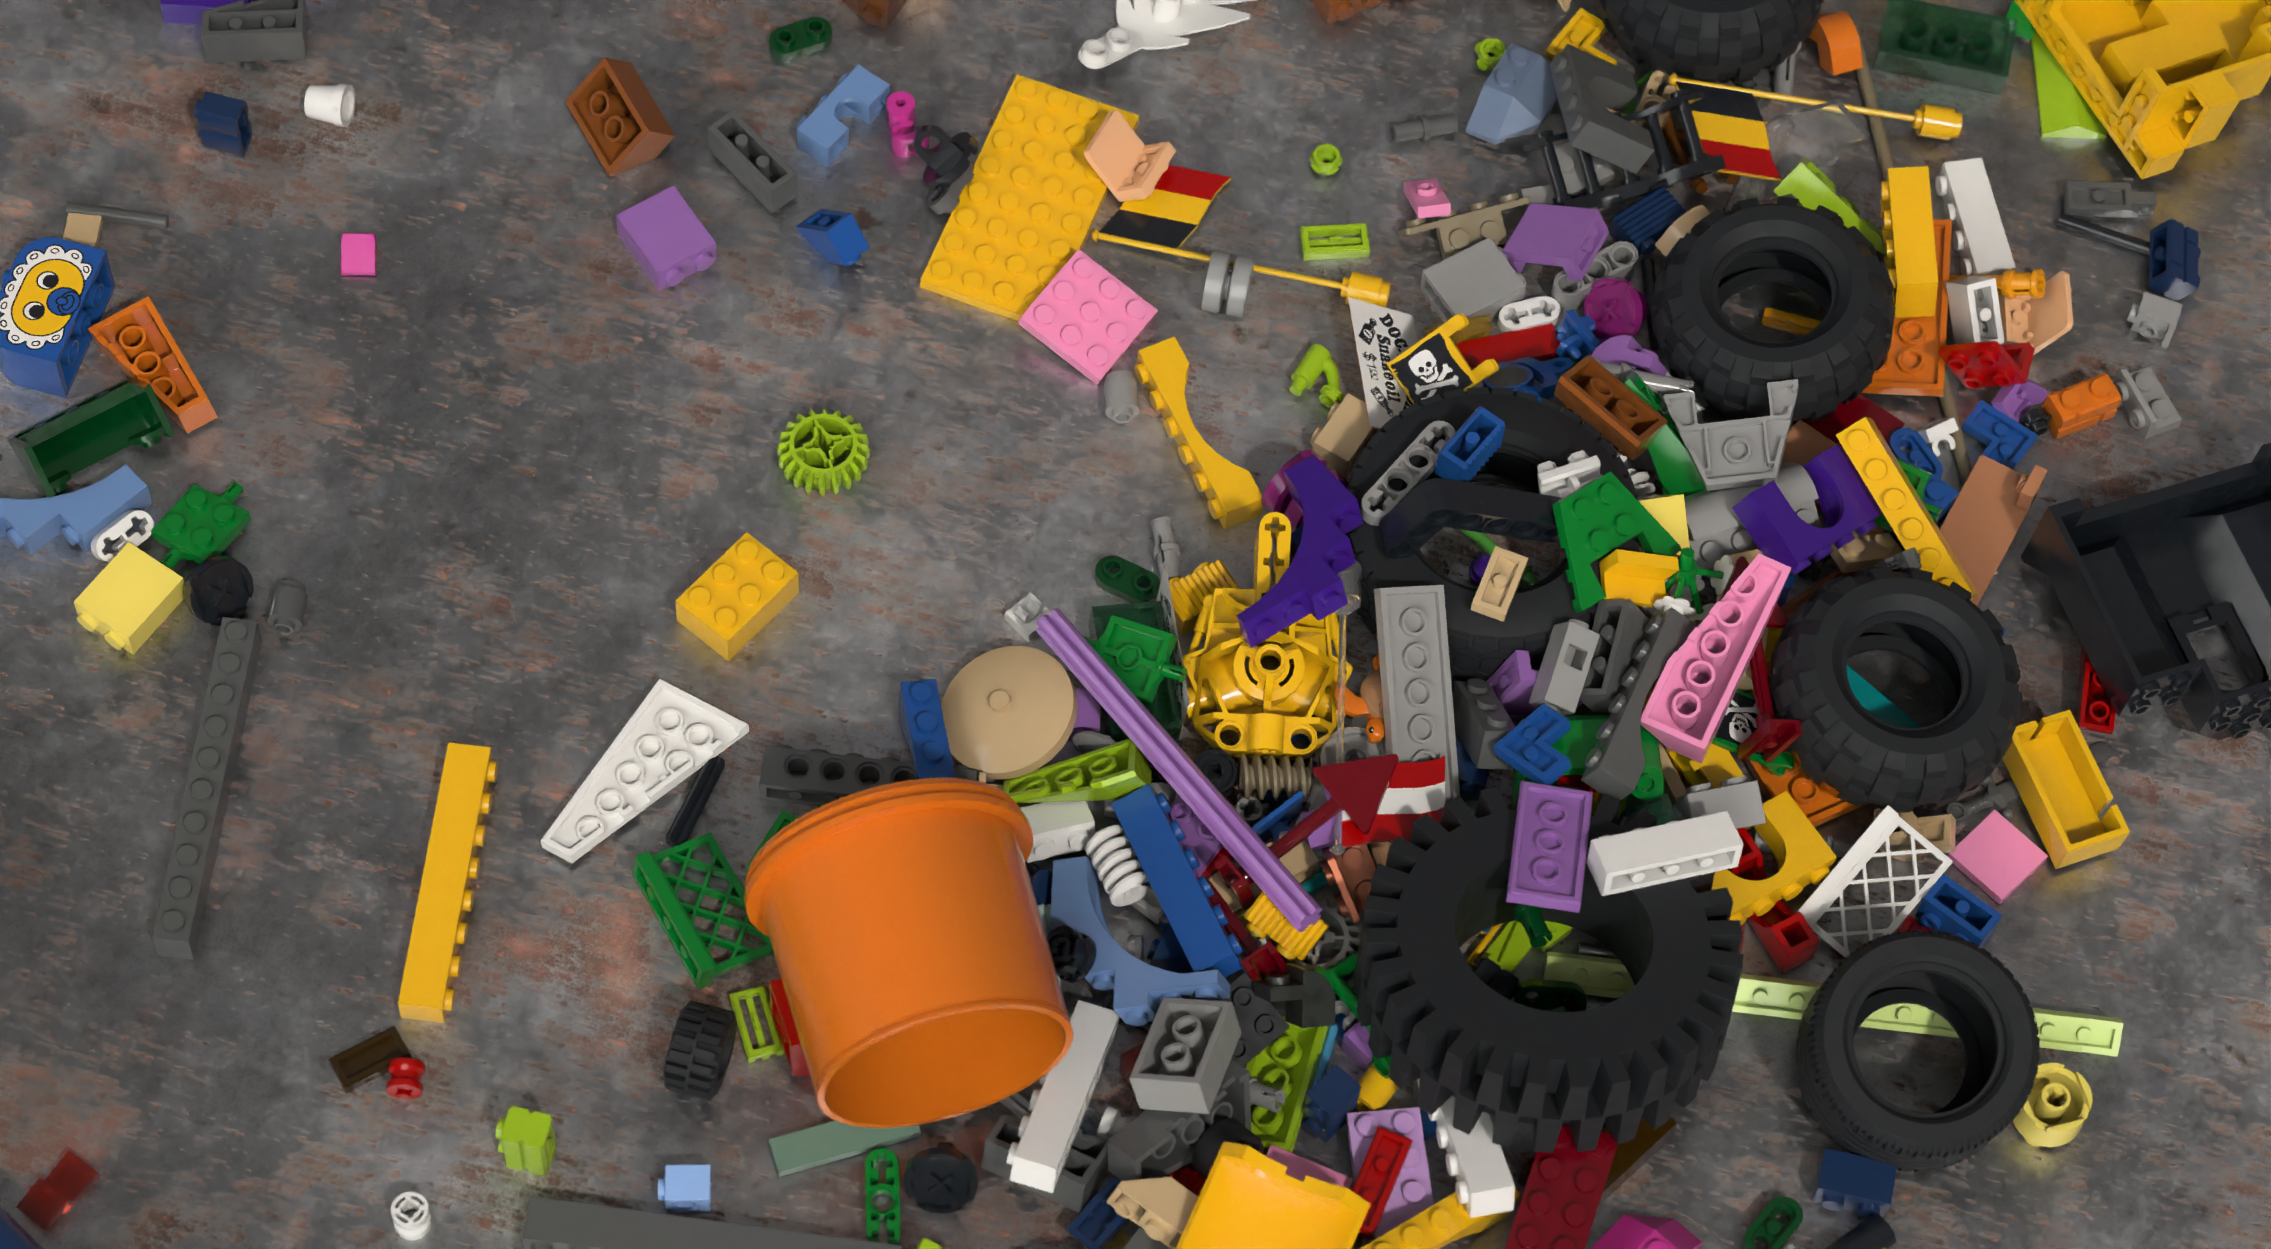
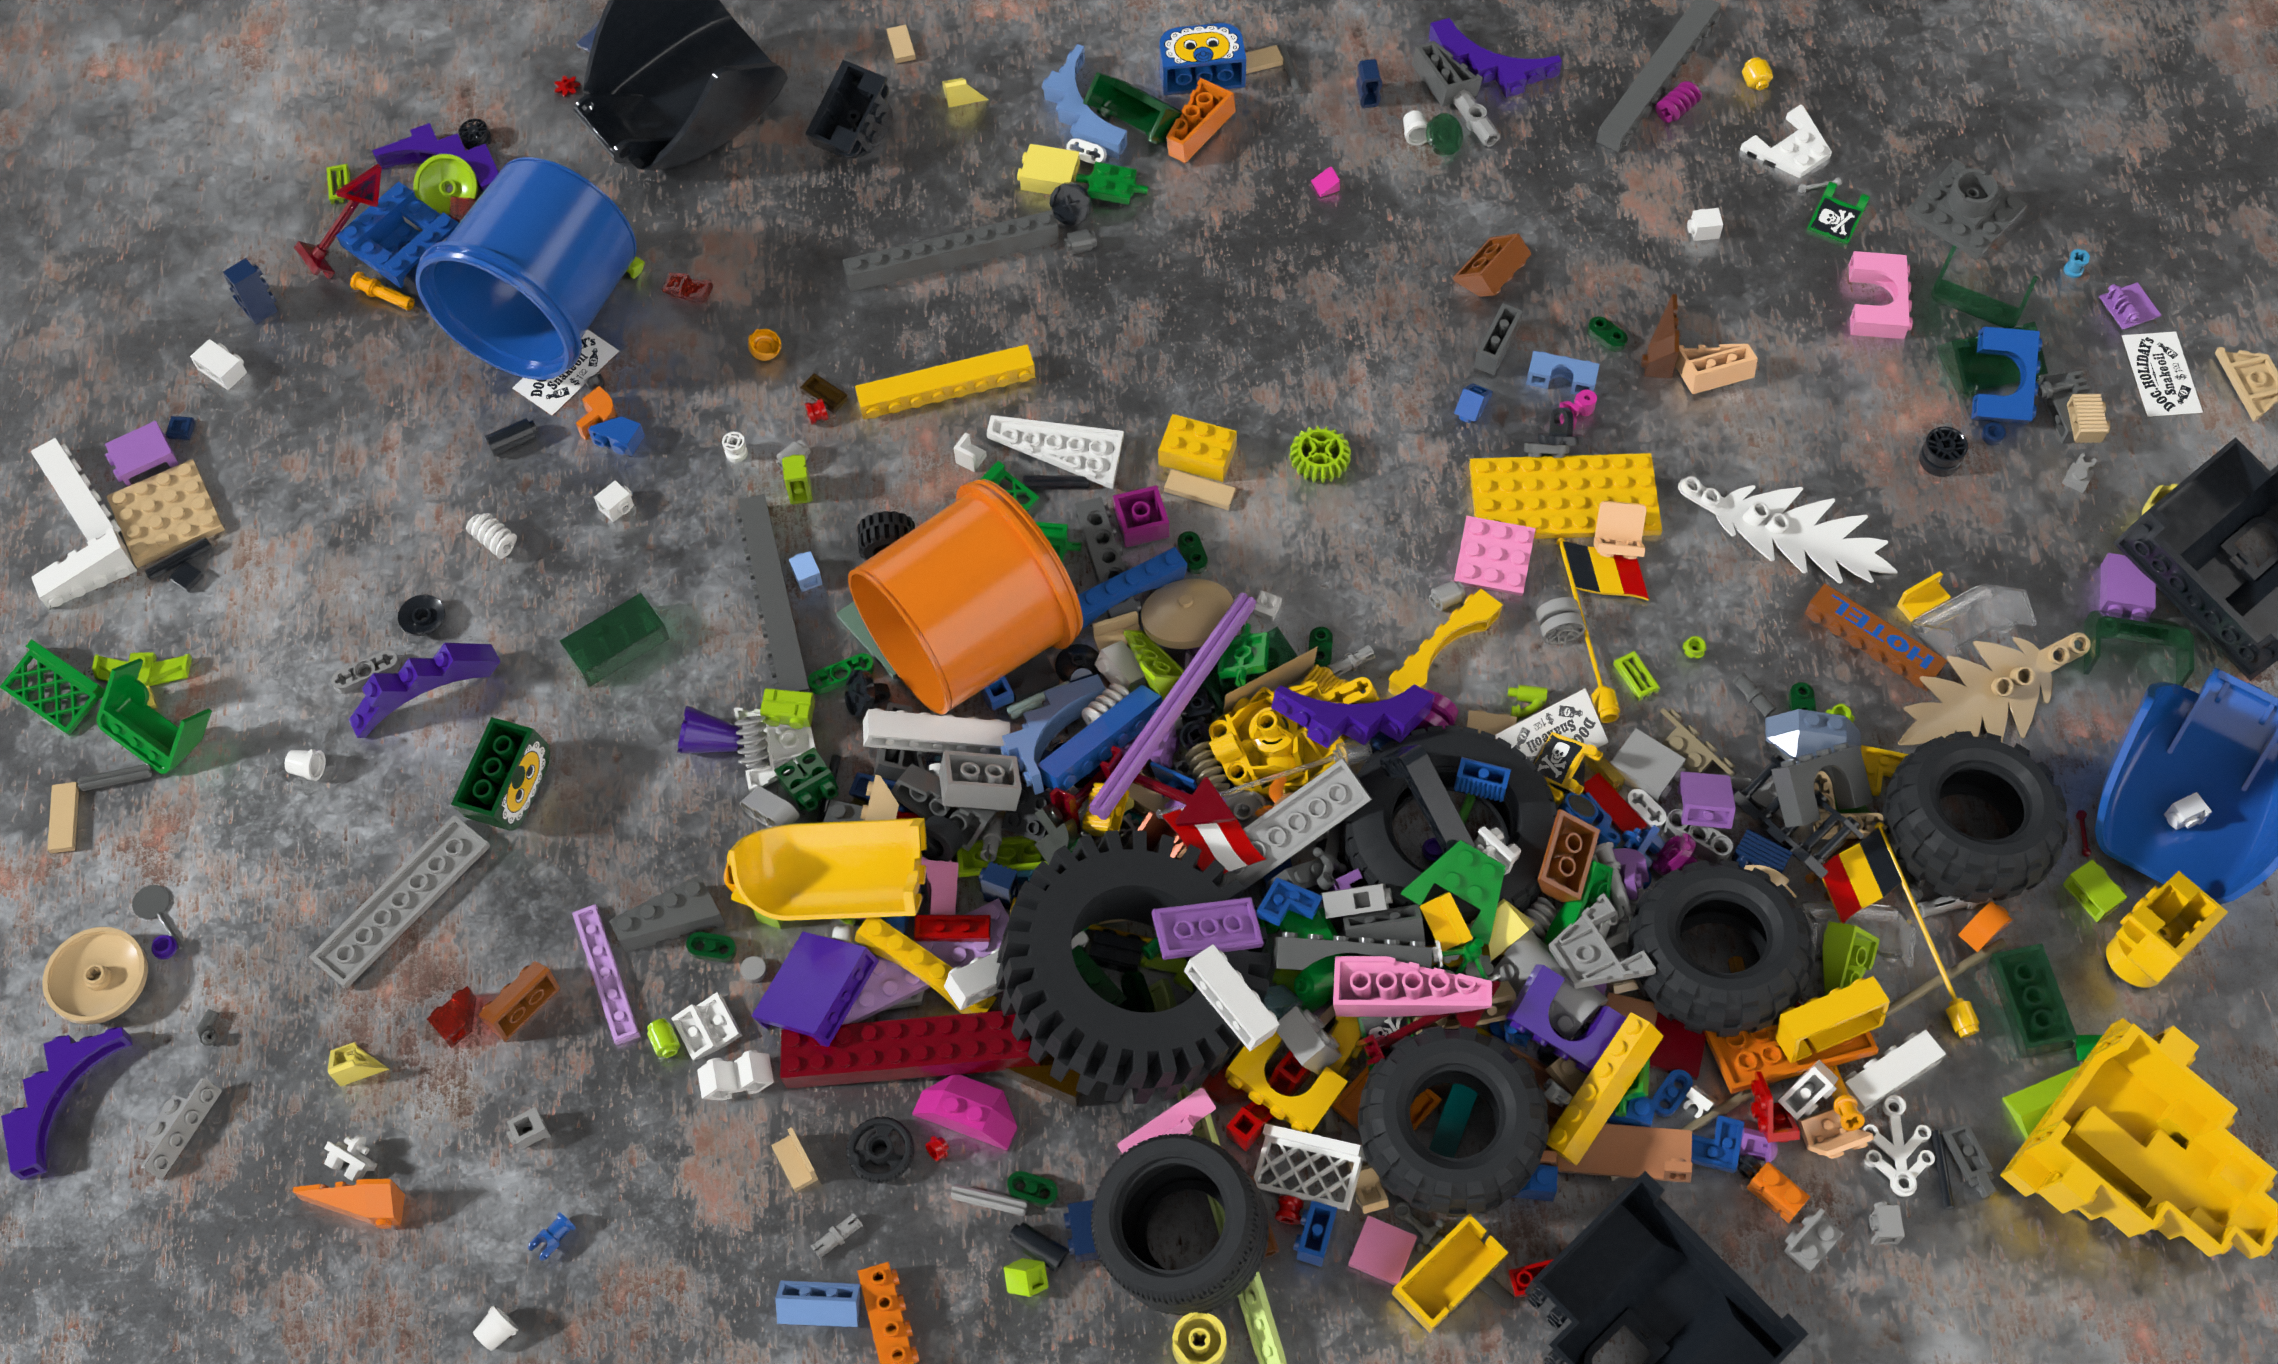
camera: 75 degrees right, 0 degrees up
medium lavender brick [616,185,717,291] -> none
black wheel [1046,925,1097,983] -> none
light grey beam [1360,420,1456,526] -> none
bright pink plate [1404,178,1451,218] -> none
tan plate [1470,546,1528,622] -> none
dark blue brick [2149,219,2201,301] -> none
none -> light orange hair [748,329,782,361]
none -> light grey brick [776,440,811,470]
none -> white panel [954,432,987,472]
none -> magenta brick [1113,485,1170,548]
none -> bright pink bracket [1117,1087,1216,1154]
none -> tan tile [1164,469,1236,510]
none -> dark green plate [1177,531,1208,574]
none -> dark grey sword [1313,820,1347,890]
none -> clear green tile [1426,113,1464,156]
none -> light grey piece [1453,89,1500,147]
none -> dark green plate [1788,682,1817,712]
none -> white plant [1862,1095,1935,1197]

